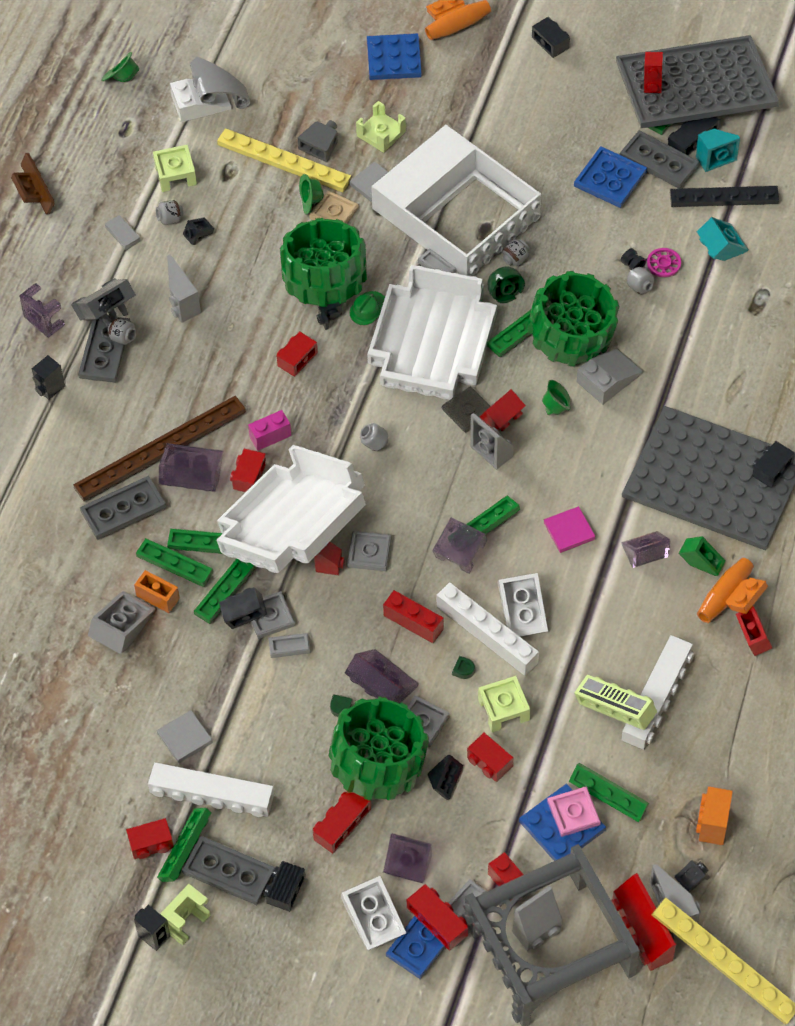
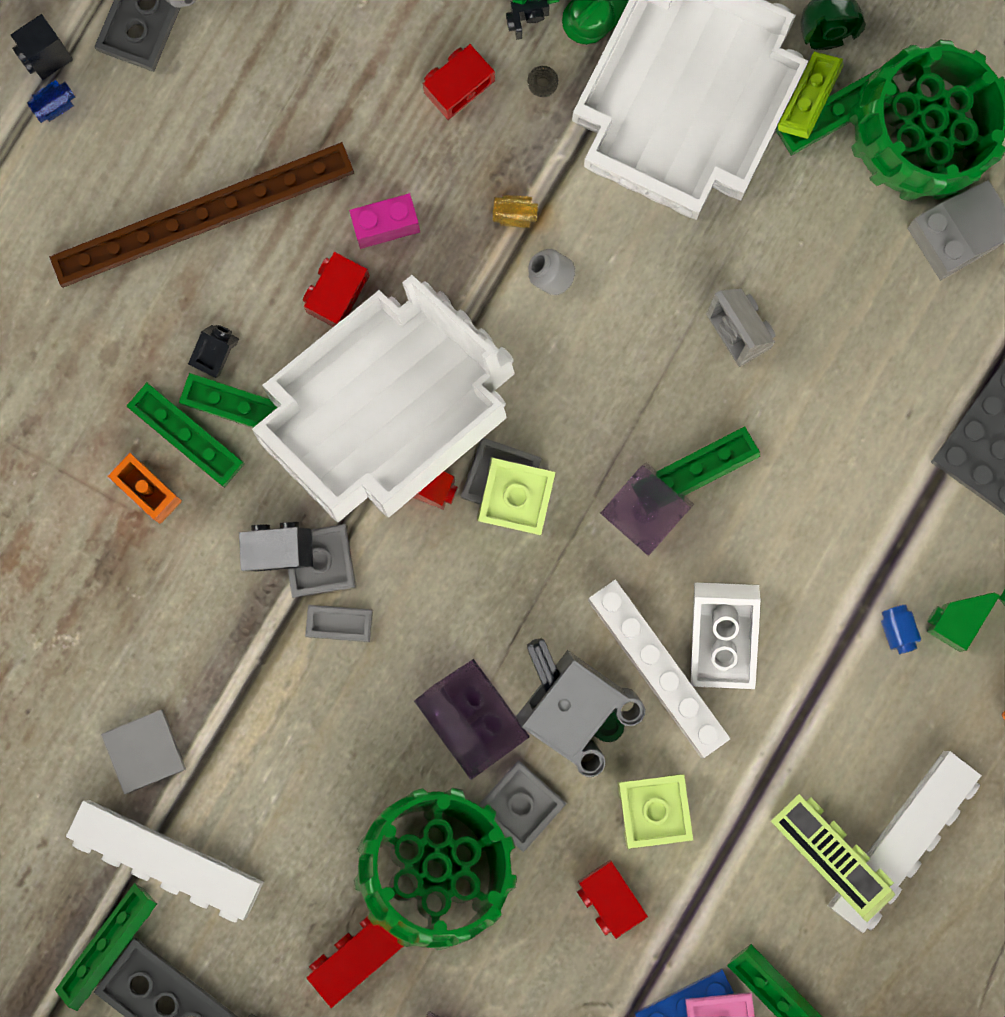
camera: 15 degrees right, 25 degrees up
dark grey plate [80,476,166,540] -> none
light grey slope [88,591,156,654] -> none
red brick [126,818,174,859] -> none
clear purple slope [159,443,223,492] -> none
green plate [194,558,256,624] -> none
dark green tile [330,694,353,717] -> none
red brick [383,590,444,643] -> none
black slope [427,755,464,800] -> none
clear smoke tile [442,386,491,433] -> none
red brick [480,389,526,431] -> none
green piece [542,380,571,415] -> none
dark pink tile [544,506,595,553] -> none
slope [621,531,670,568] -> none
none -> clear blue brick [27,79,76,123]
none -> black bracket [188,325,239,378]
none -> yellowish green panel [477,457,555,535]
none -> clear yellow brick [493,194,538,228]
none -> piece [516,638,645,777]
none -> clear smoke plate [527,66,558,97]
none -> lime tile [778,51,844,139]
none -> blue brick [881,605,922,655]
none -> green slope [927,592,1000,652]

